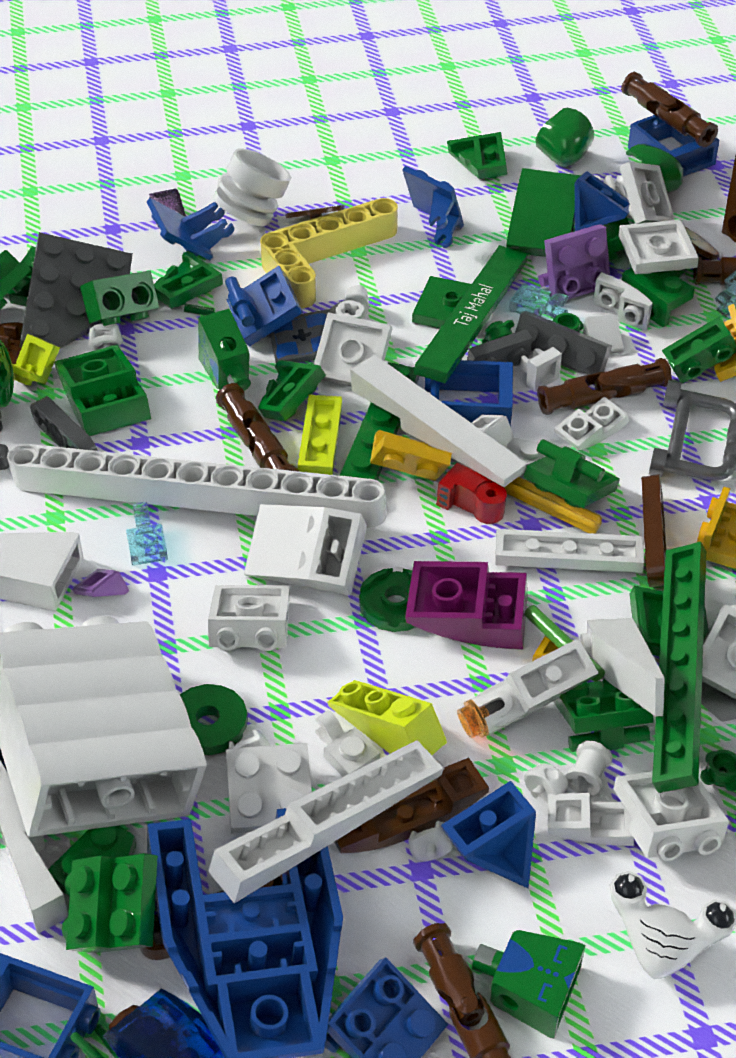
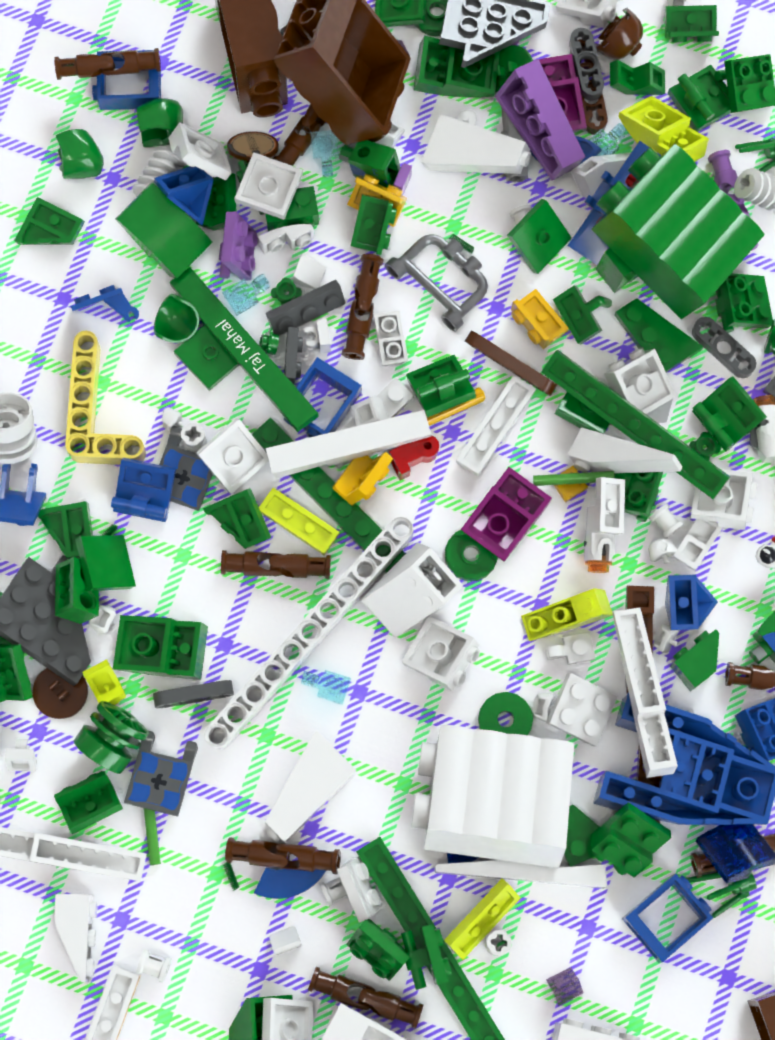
camera: 65 degrees left, 30 degrees up
medium lavender slope [72,568,130,597] -> none
green torso [198,308,251,391] -> none
reddish brown piece [285,205,345,220] -> none
none -> green tile [75,535,136,591]
none -> green helmet [154,294,199,343]
none -> green slope [670,629,720,692]

